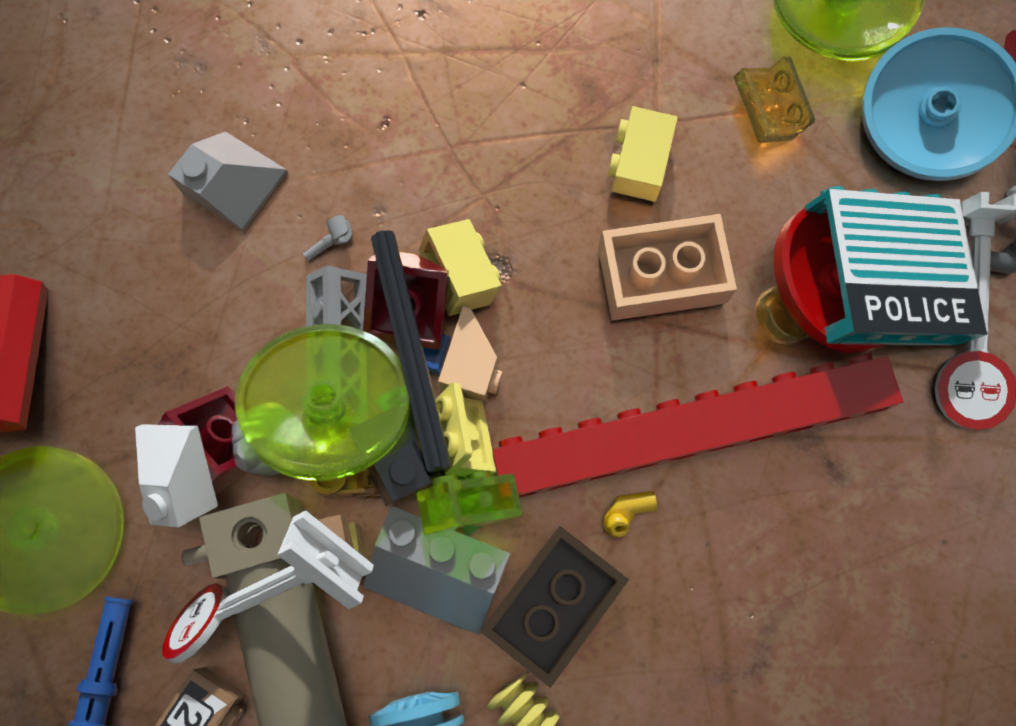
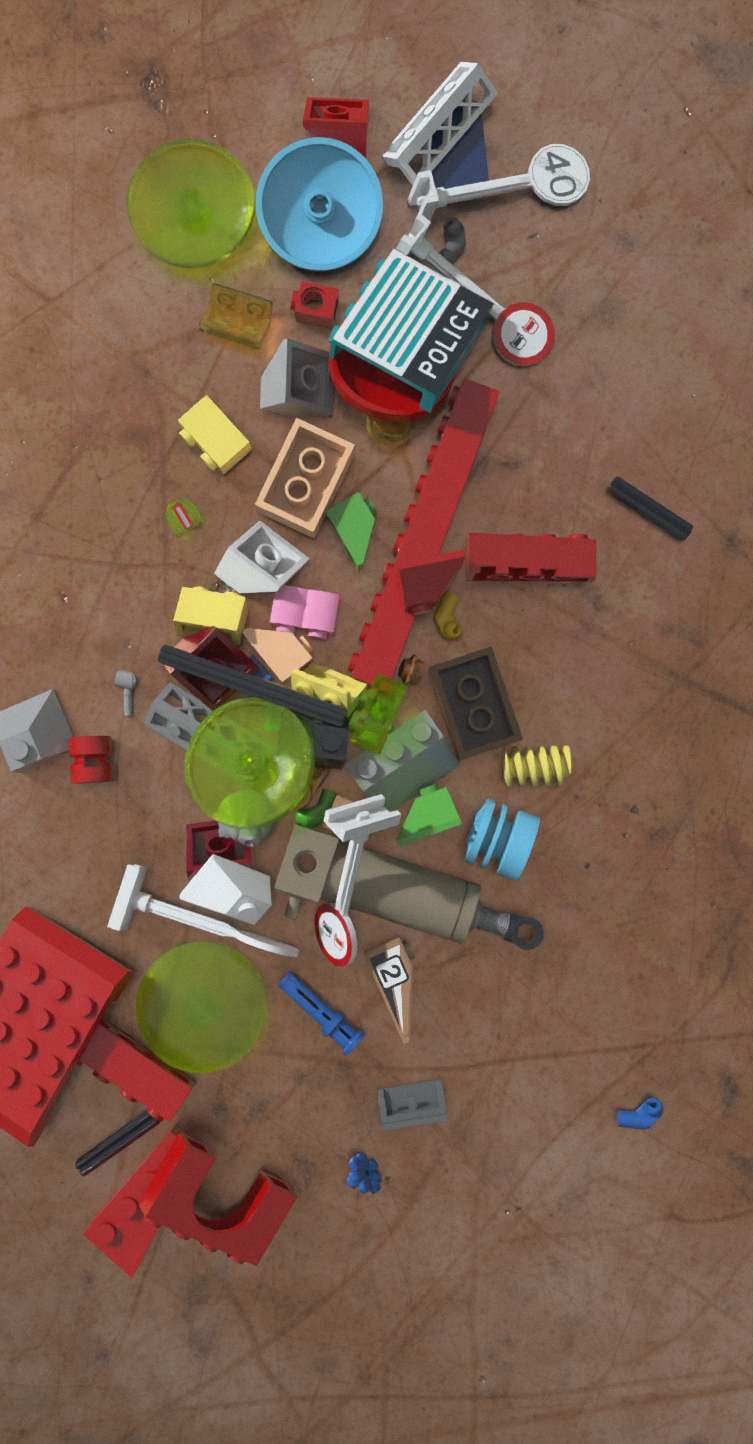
camera: 55 degrees left, 10 degrees up
none -> red wheel [69,736,113,784]
none -> white piece [107,864,299,957]
none -> clear neon green tile [166,498,205,538]
none -> white slope [214,521,310,593]
none -> light grey slope [260,338,334,417]
none -> bright pink brick [270,585,340,640]
none -> red brick [290,281,339,329]
none -> bright green arm [295,788,338,828]
none -> bright green slope [326,492,377,571]
none -> bright green slope [396,784,462,847]
none -> red slope [397,550,465,615]
none -> dark orange plate [398,655,424,686]
none -> red wedge [465,533,596,583]
none -> black axle [607,476,693,541]

